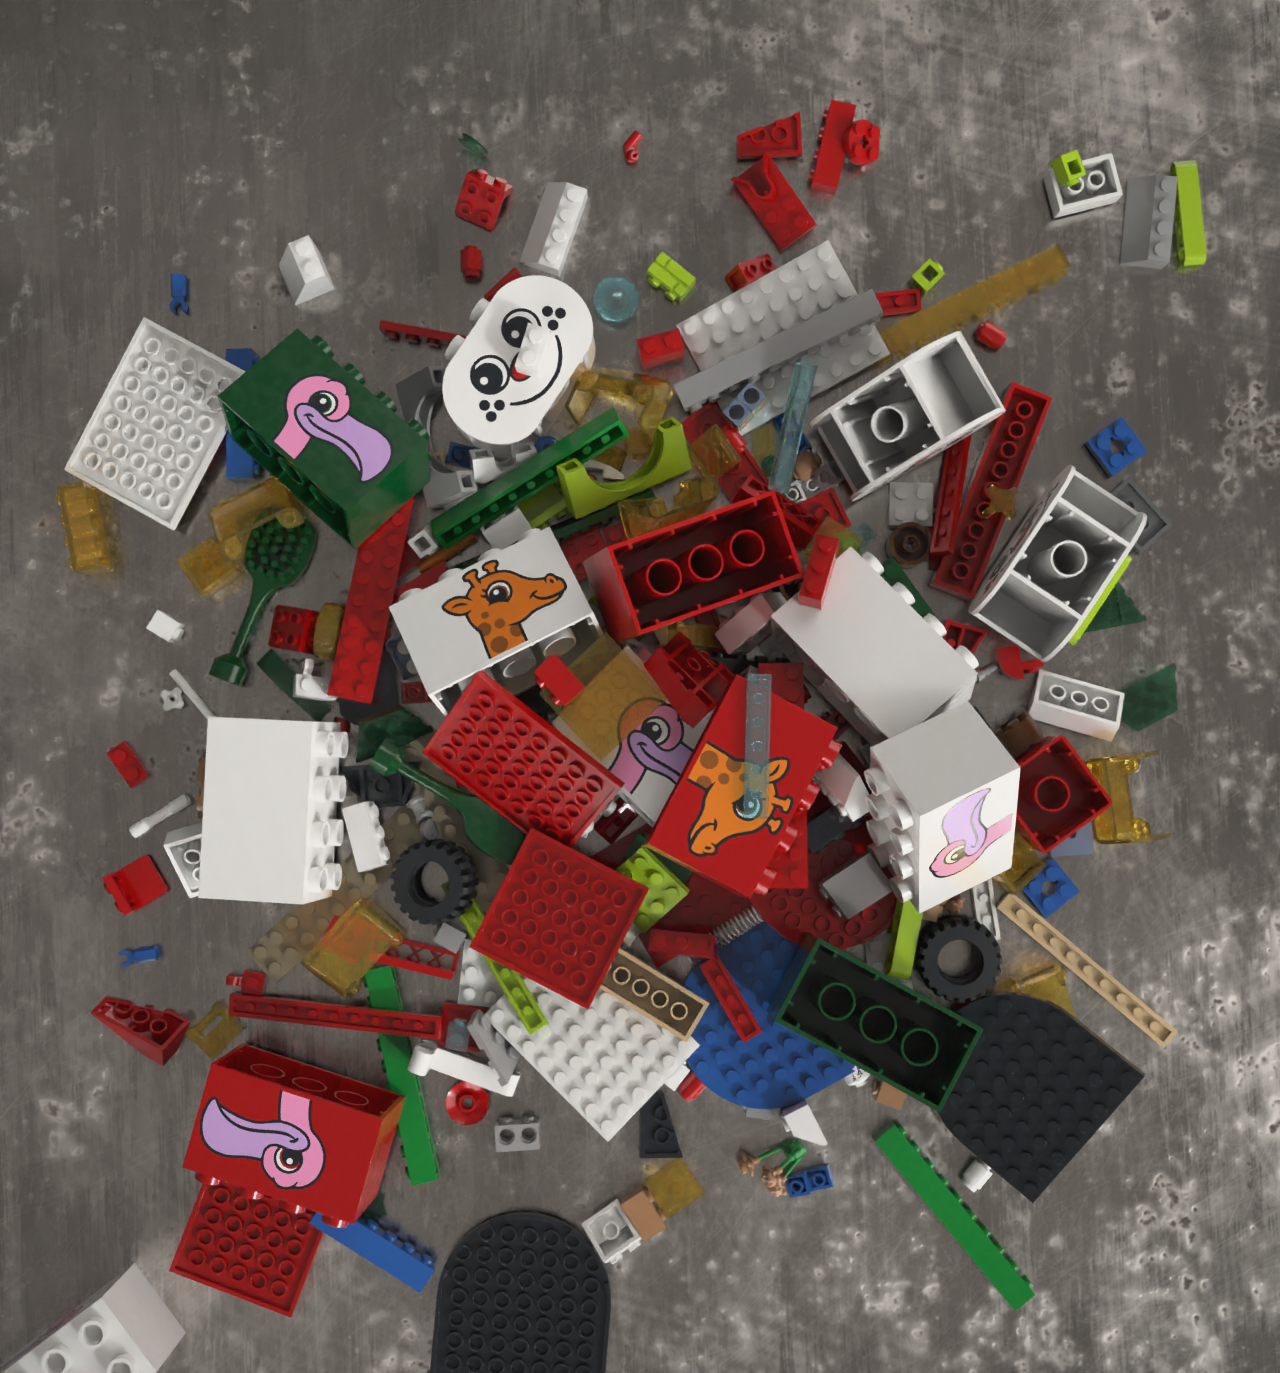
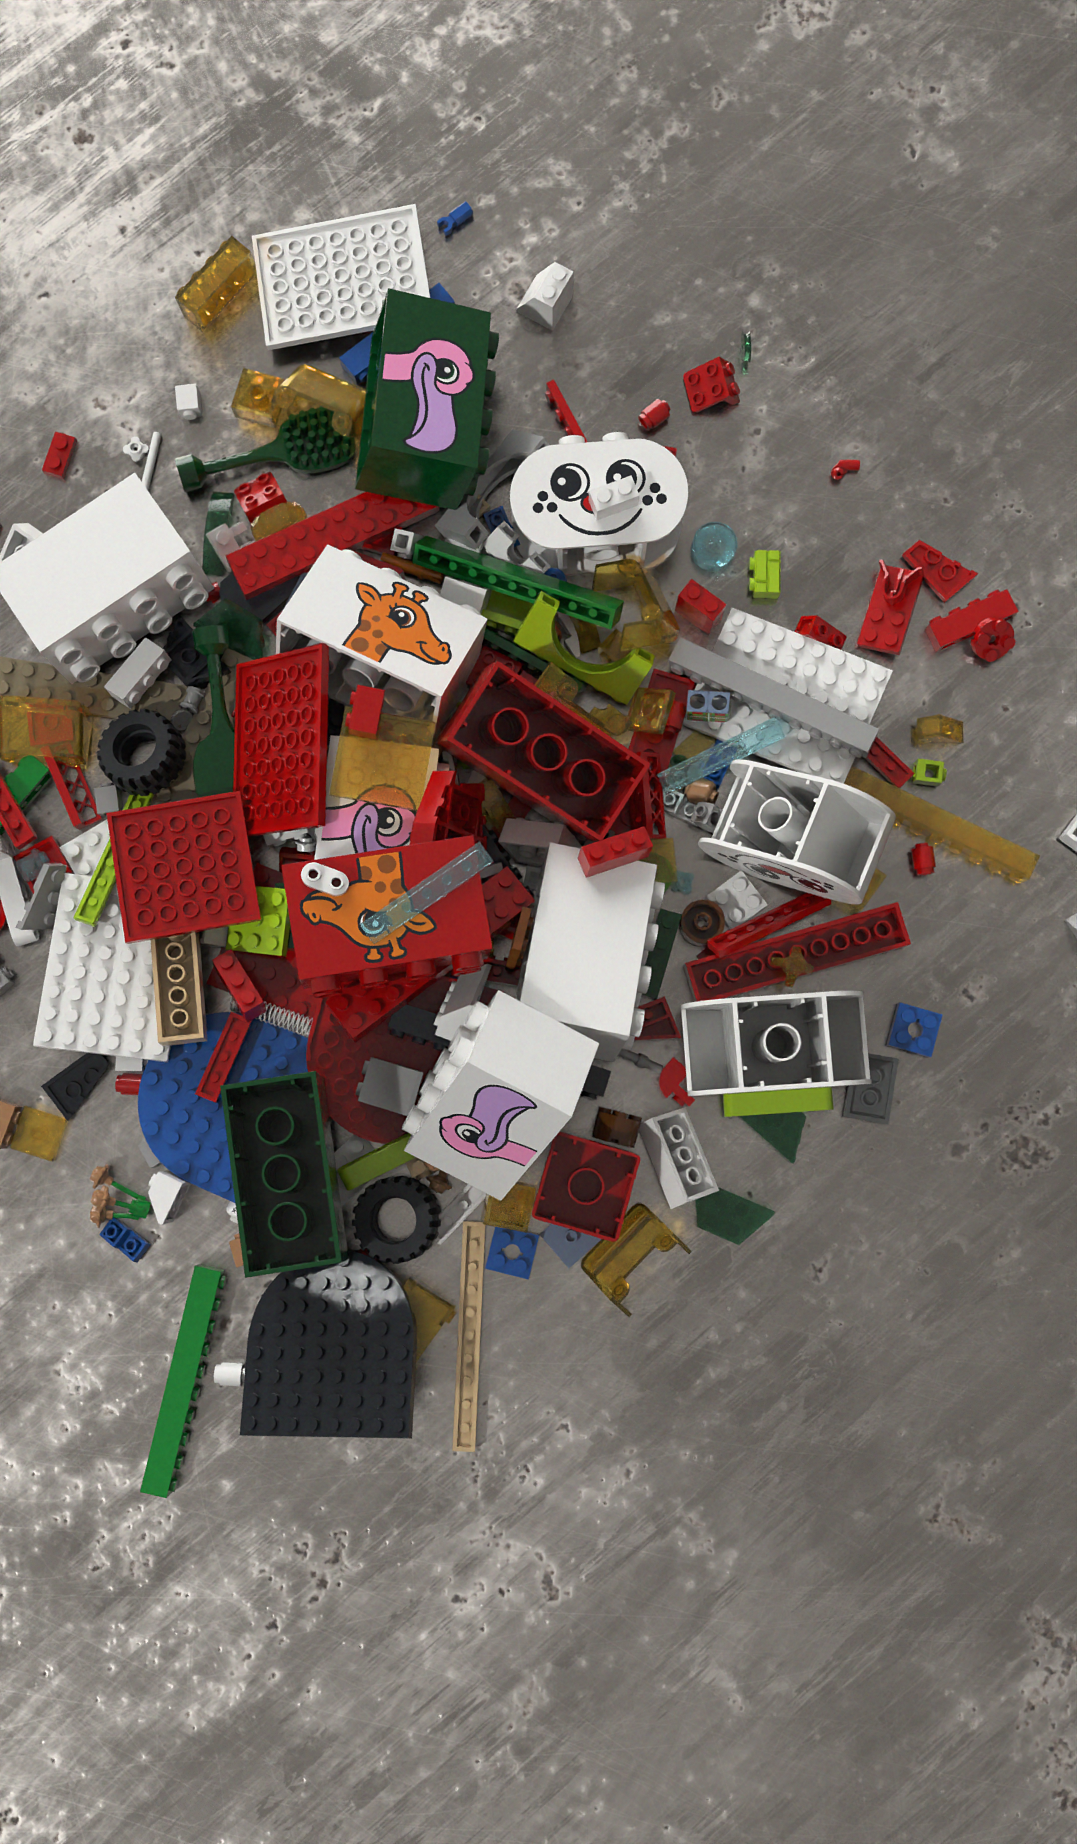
camera: 60 degrees right, 5 degrees down
white piece [129,793,192,838] -> none
white slope [519,182,588,277] -> none
red plate [797,487,852,545] -> none
none -> white plate [301,862,349,896]
none -> dark orange plate [505,907,534,972]
none -> clear yellow slope [916,714,964,744]

